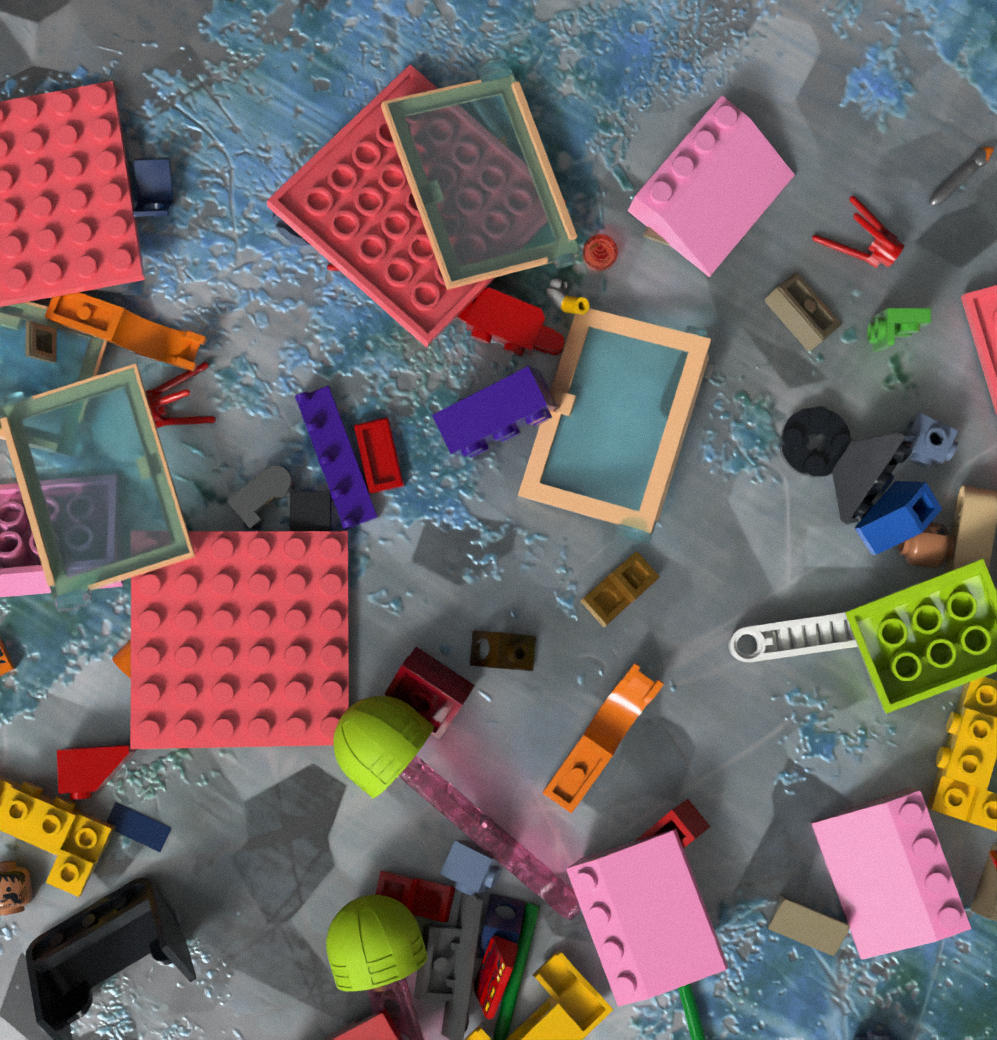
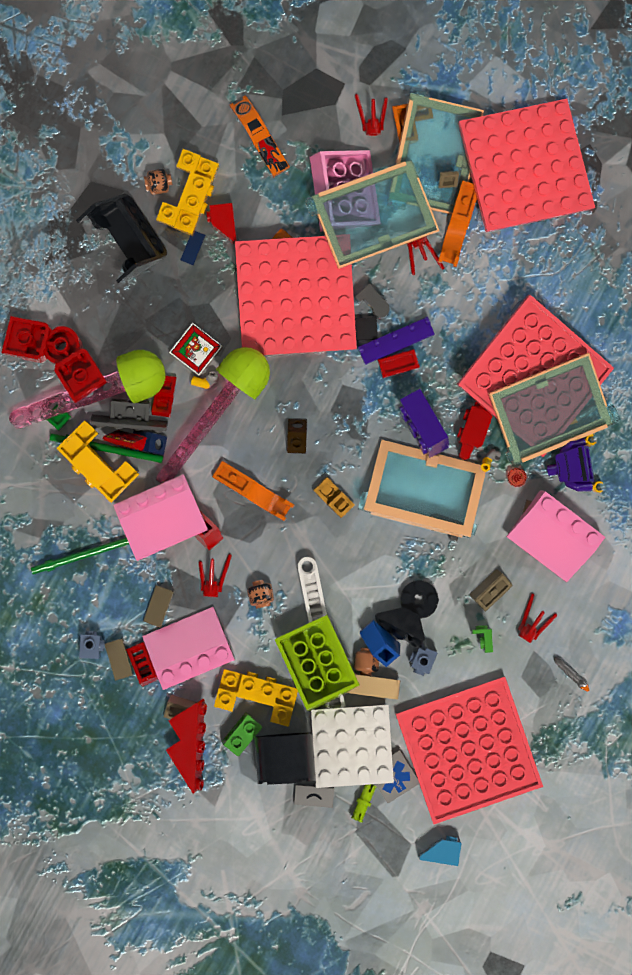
camera: 85 degrees right, 0 degrees up
dark blue bracket [133,158,175,217] -> none
dark red bracket [383,647,475,740] -> none
sand blue brick [440,840,502,896] -> none
none -> dark tan slope [105,638,134,681]
none -> red slope [126,642,159,686]
none -> tile [169,323,223,377]
none -> arm [191,371,219,389]
none -> red plant [199,554,232,597]
none -> nougat head [247,580,274,609]
none -> dark purple torso [547,434,603,493]

